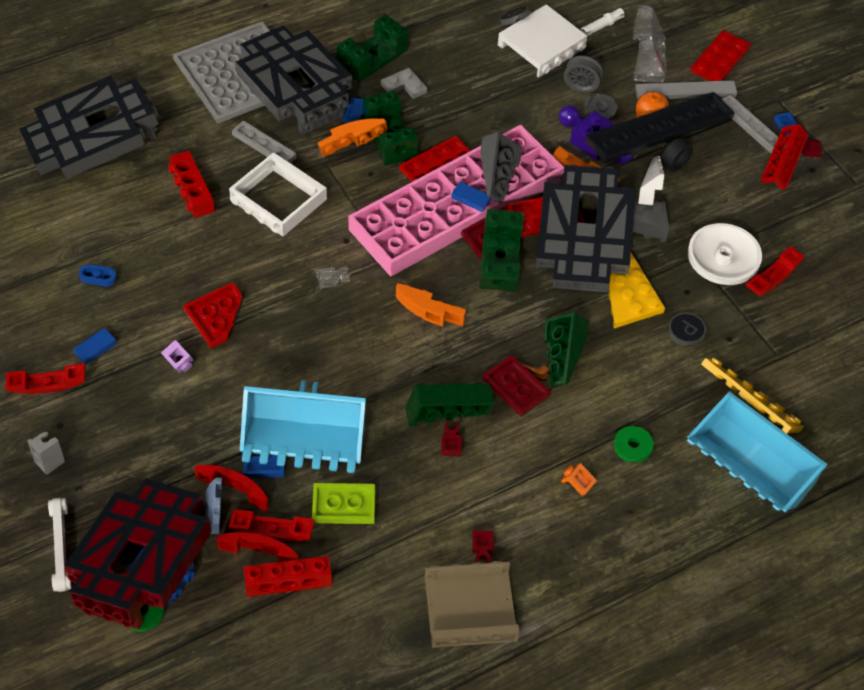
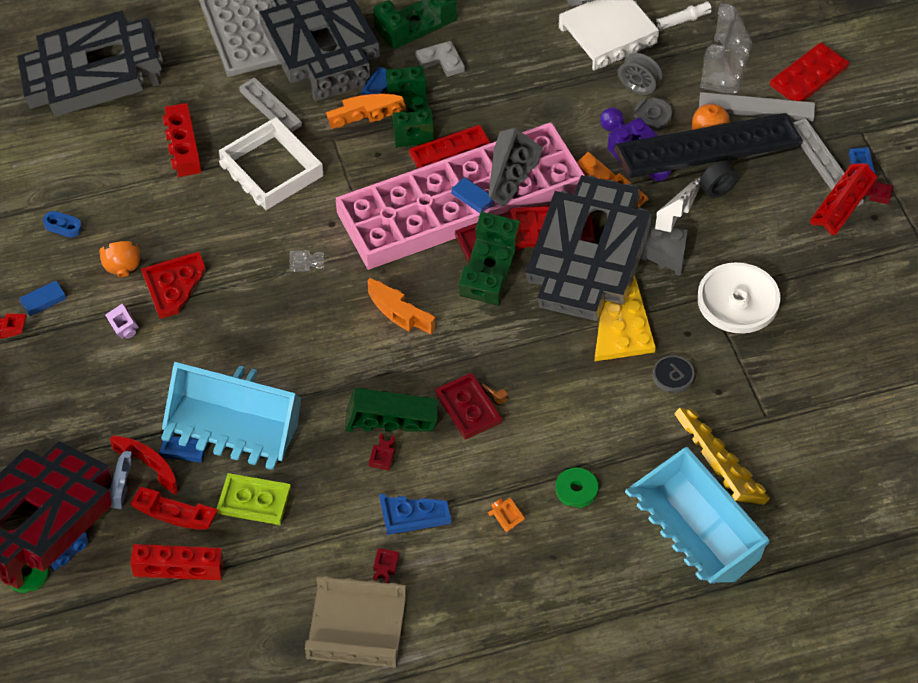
camera: 15 degrees right, 0 degrees up
red slope [216,532,299,562] -> none
dark green wedge [544,312,589,387] -> none
red slope [746,246,805,296] -> none
none -> orange cylinder [99,241,141,277]
none -> blue wing [379,494,451,535]

